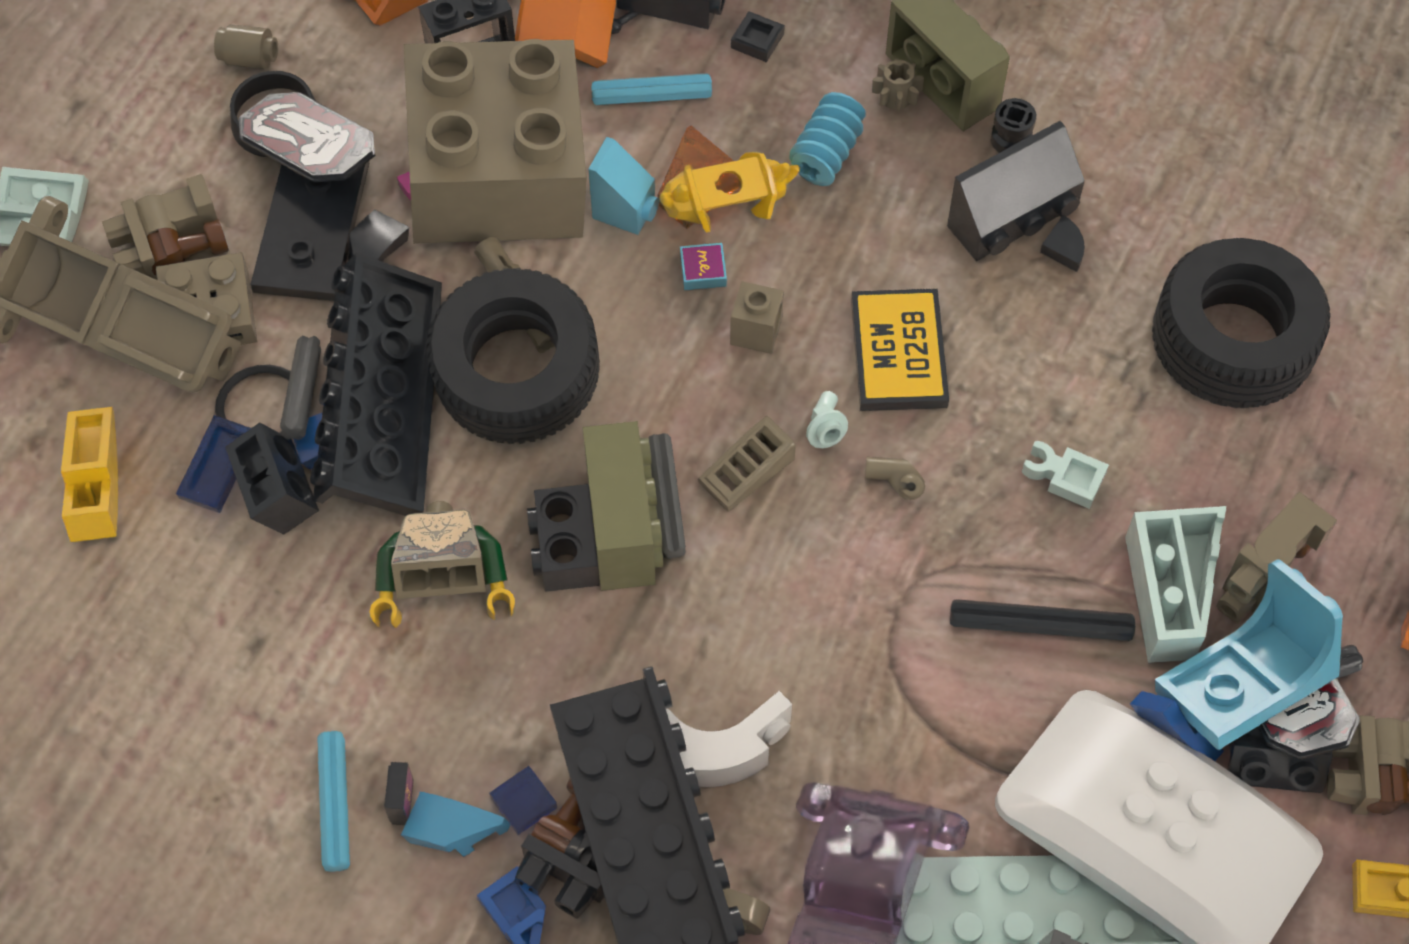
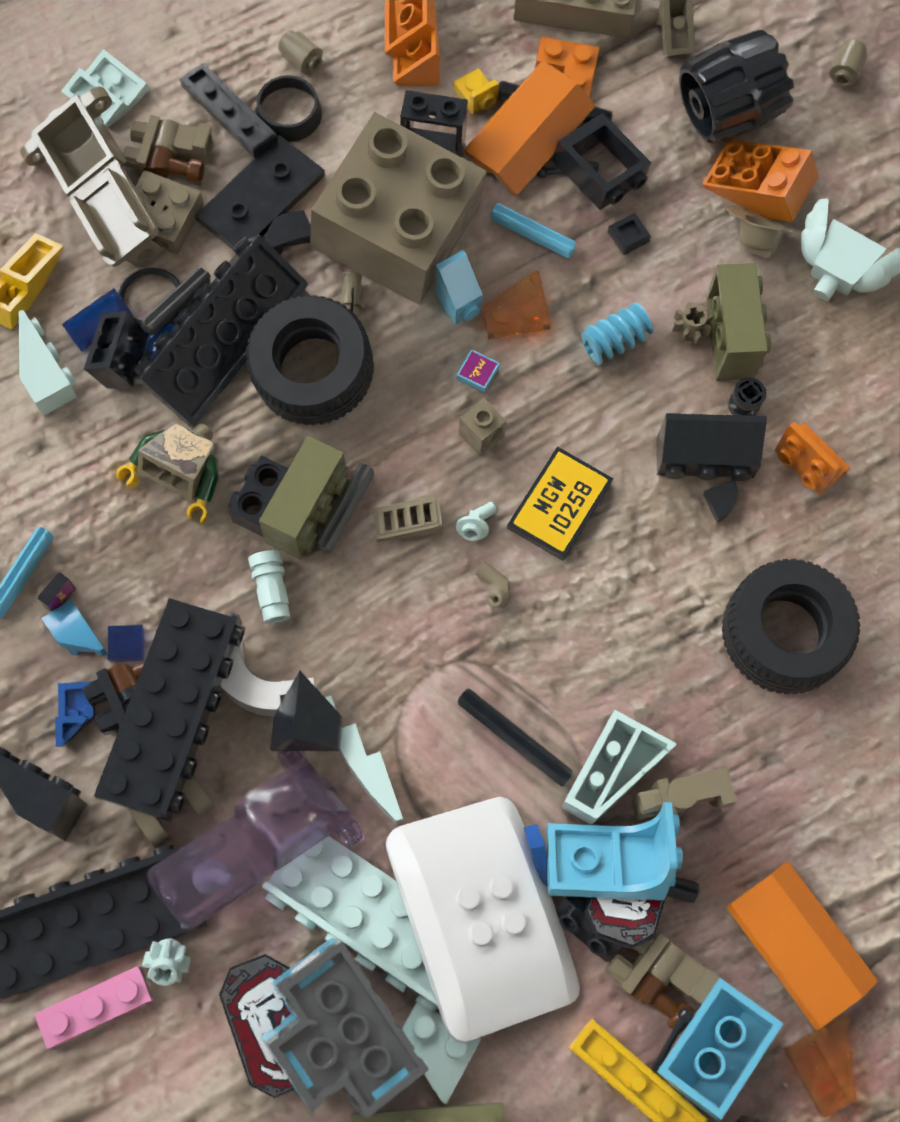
camera: 30 degrees right, 10 degrees up
shield [239,92,376,182] -> none
yellow piece [659,152,800,233] -> none
light aqua plate [1022,441,1109,509] -> none
none -> light aqua slope [19,310,77,416]
none -> black tile [180,63,278,158]
none -> light aqua axle [248,550,291,624]
none -> black slope [270,671,343,751]
none -> light aqua slope [325,696,403,826]
none -> orange bracket [774,422,850,495]

